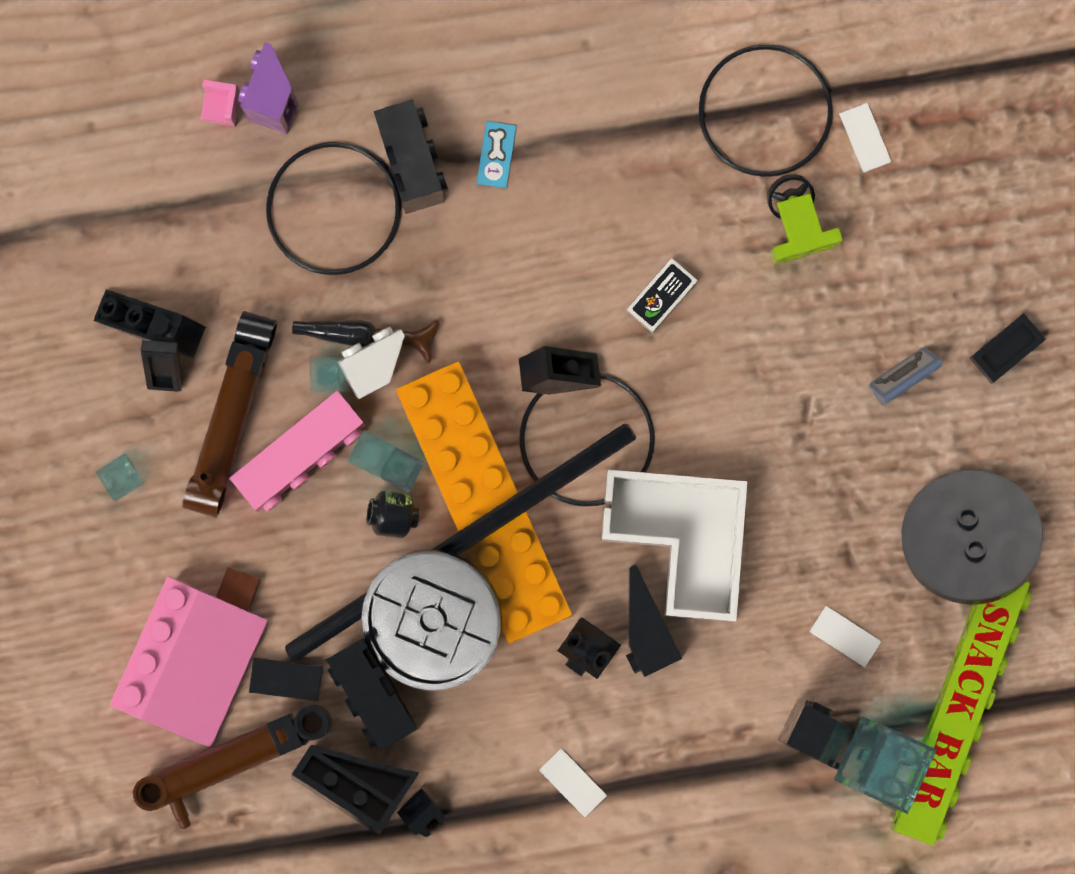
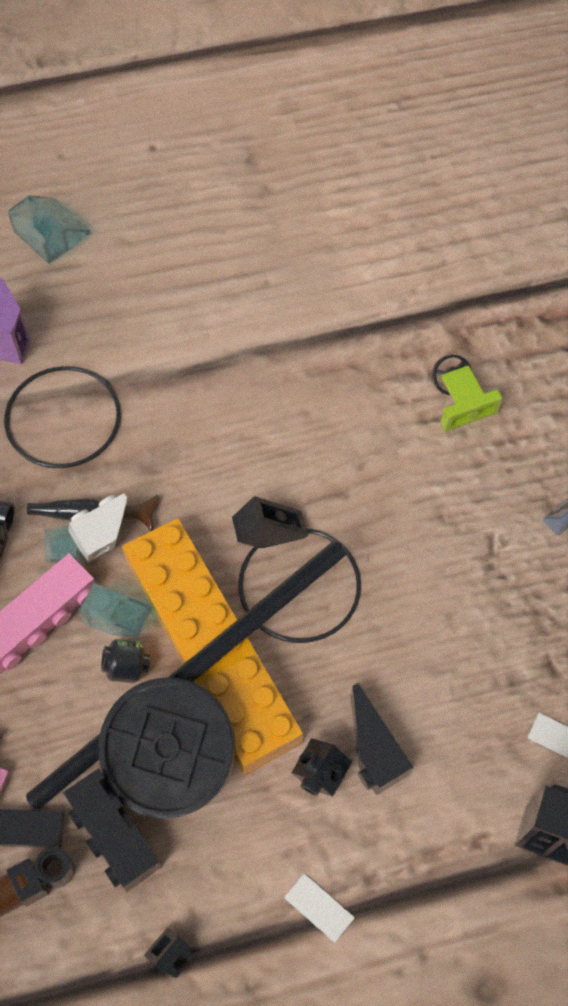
camera: 10 degrees left, 20 degrees down
black wedge [291,745,419,835] -> none
black wedge [374,99,448,214] -> none
medium azure sticker [476,121,516,189] -> none
white piece [601,470,747,622] -> none
tile [627,258,698,333] -> none
black piece [699,45,833,177] -> none
white sticker [839,103,891,173] -> none

